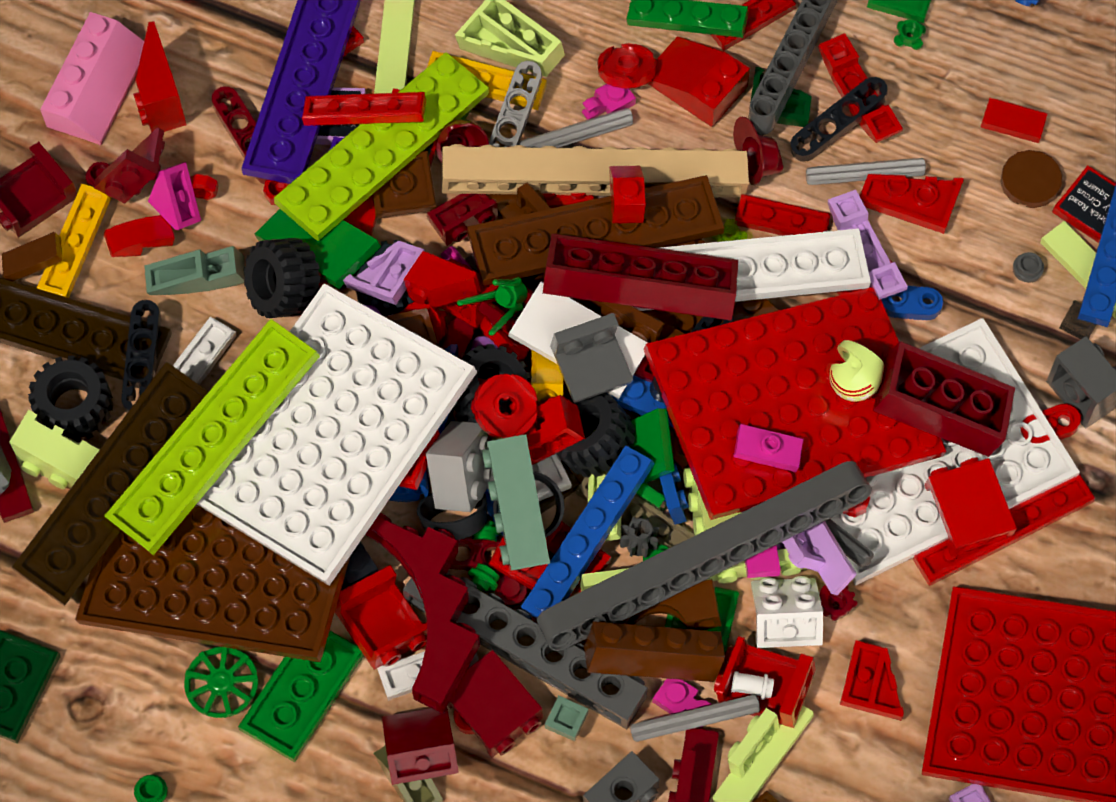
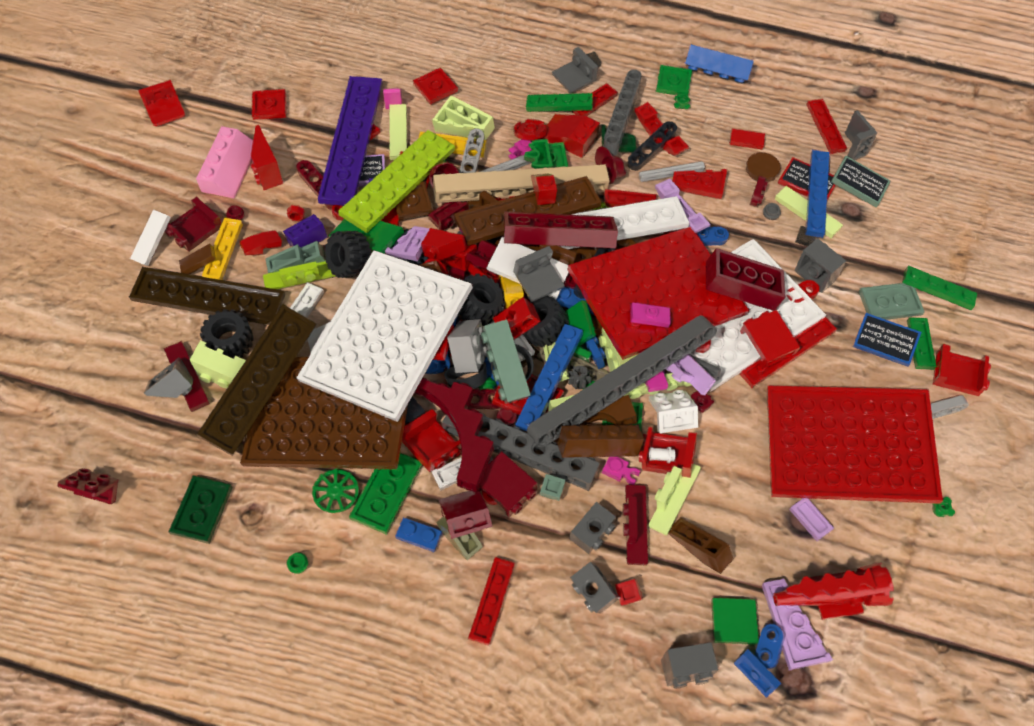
camera: 10 degrees left, 5 degrees down
dark red bracket [94,127,165,204] -> none
lime plate [105,319,320,555] -> none
black beam [121,300,161,413] -> none
dark pink slope [148,162,201,230] -> none
red tile [302,92,426,126] -> none
green plant [457,277,528,336] -> none
green plate [468,563,500,593] -> none
red plate [471,374,538,439] -> none
light grey axle [630,695,760,742] -> none
yellowish green helmet [829,340,885,402] -> none
red wing [840,640,904,721] -> none
none -> lime bracket [263,261,335,289]
none -> dark purple hinge [283,214,328,248]
none -> blue plate [395,517,442,553]
none -> green plate [524,139,568,169]
none -> dark red plate [750,175,768,207]

